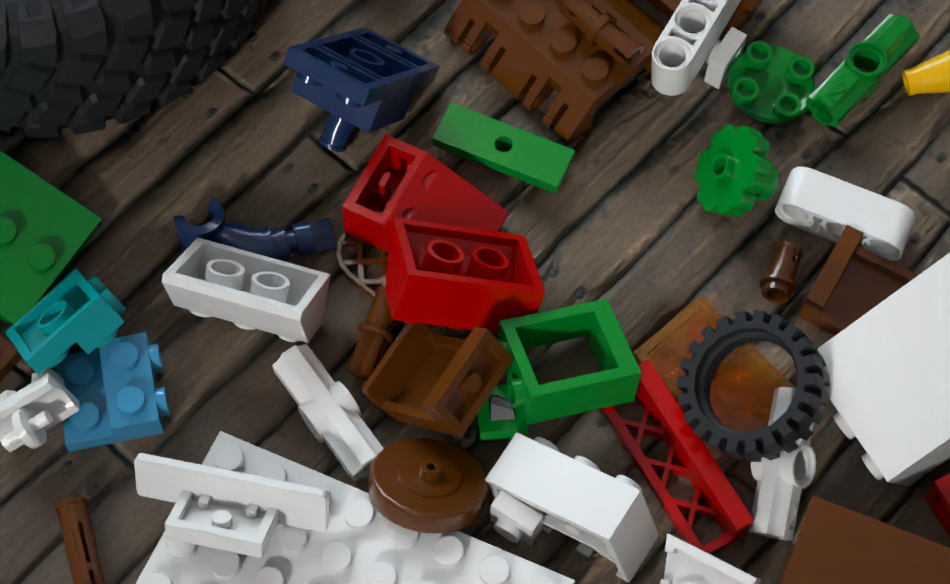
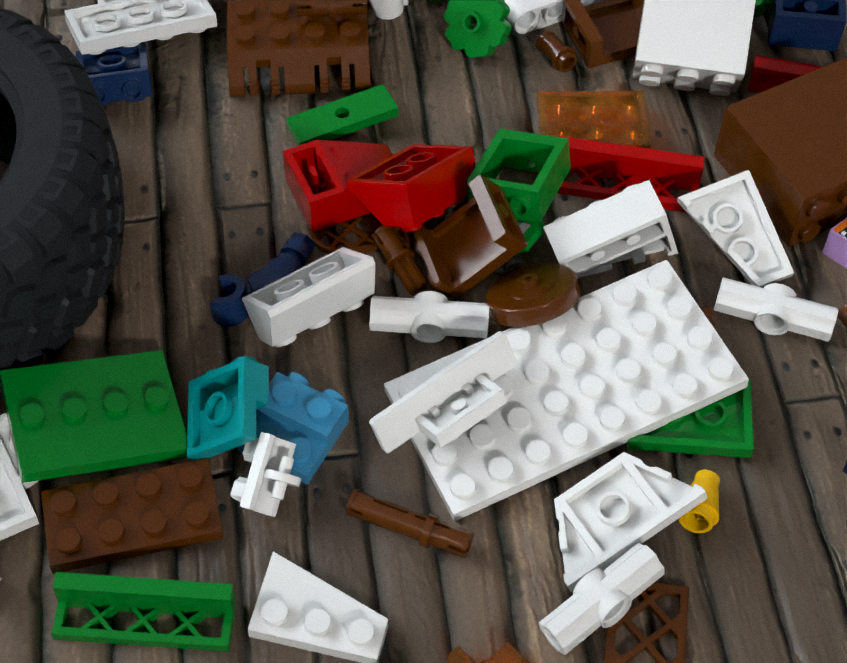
camera: 50 degrees left, 10 degrees down
dark blue brick [283,27,440,152] -> none
white plate [490,490,543,546] -> none
black tyre [677,310,830,462] -> none
white piece [748,387,817,541] -> none

